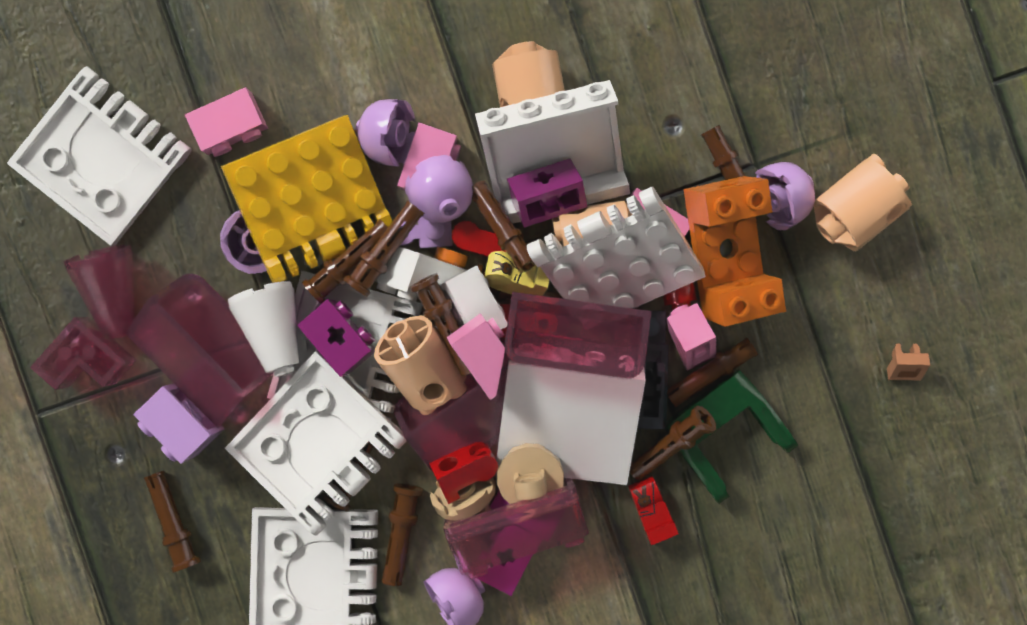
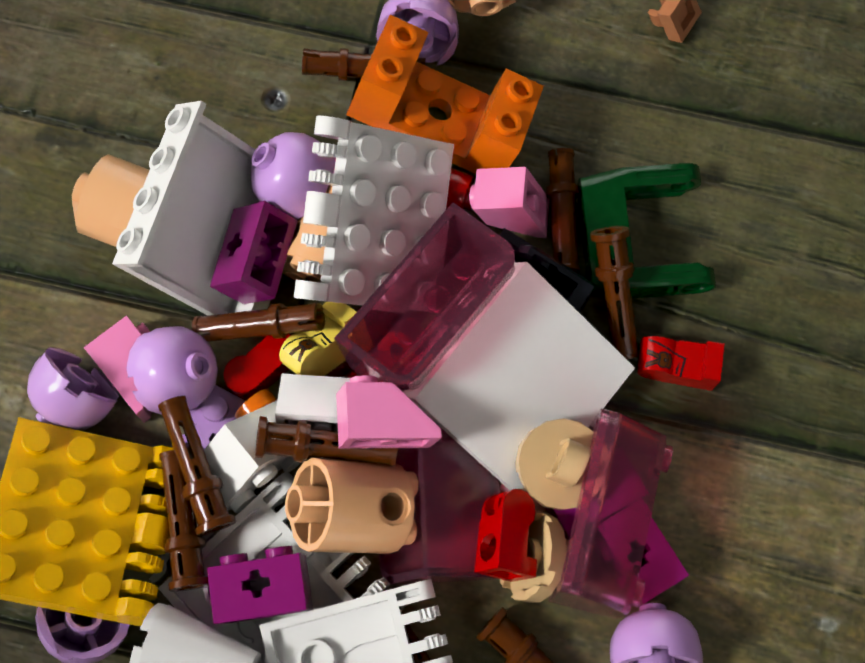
camera: 65 degrees left, 15 degrees down
none -> lavender cylinder [250,132,335,219]

